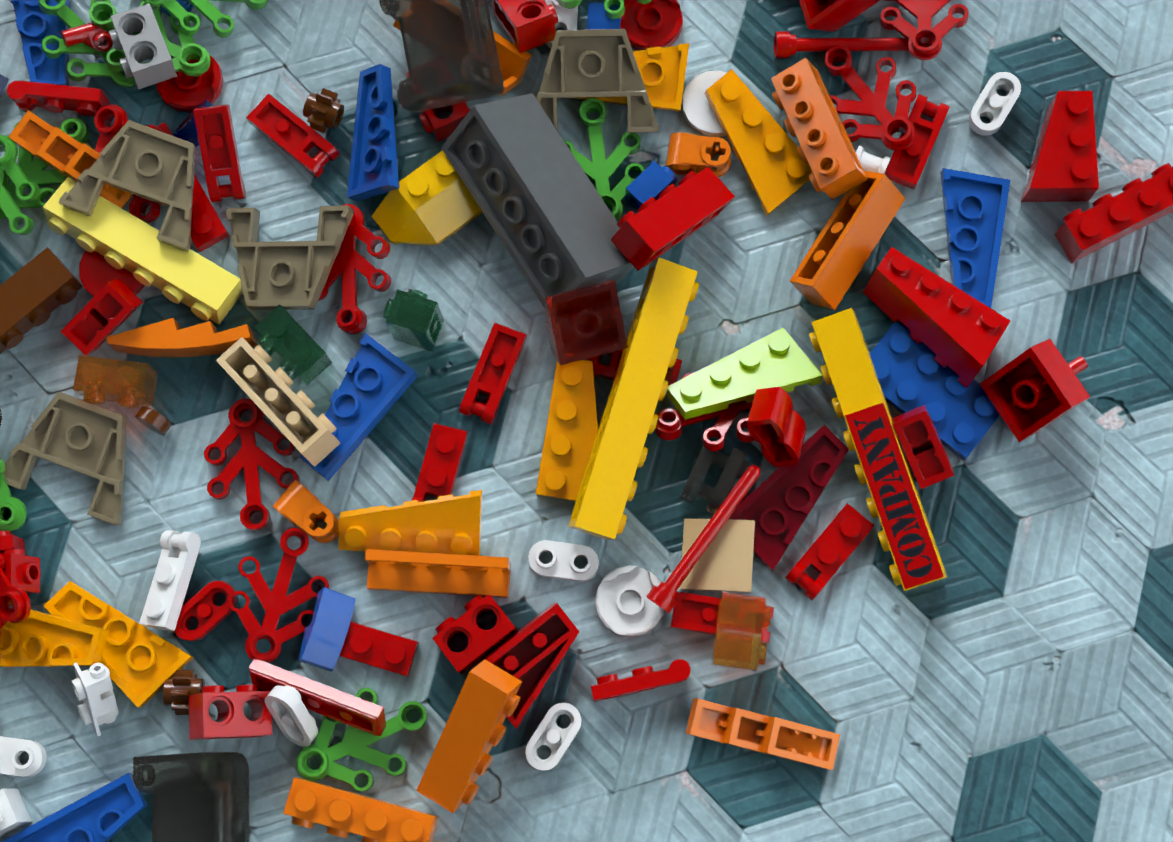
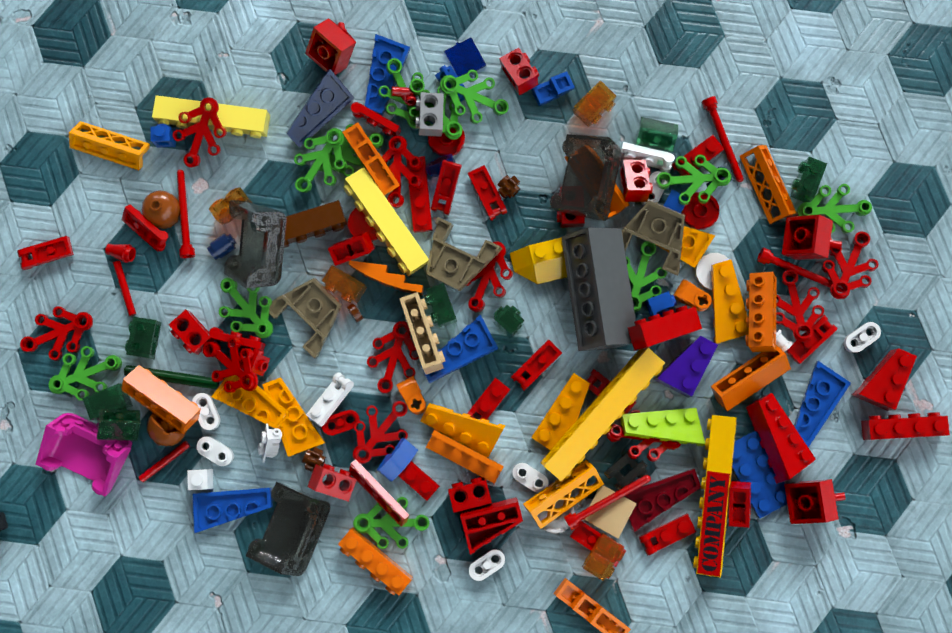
camera: 25 degrees right, 5 degrees up
dark tan wing [59,120,196,252] -> none
white plate [265,685,318,747] -> none
blue wing [347,64,399,201] -> none
orange brick [416,659,522,813] -> none
clear red slope [545,280,628,366] -> none
red plate [591,659,691,702] -> none
red brick [747,387,807,467] -> none
none -> light orange fence [523,460,604,529]
none -> dark purple wedge [654,336,718,398]

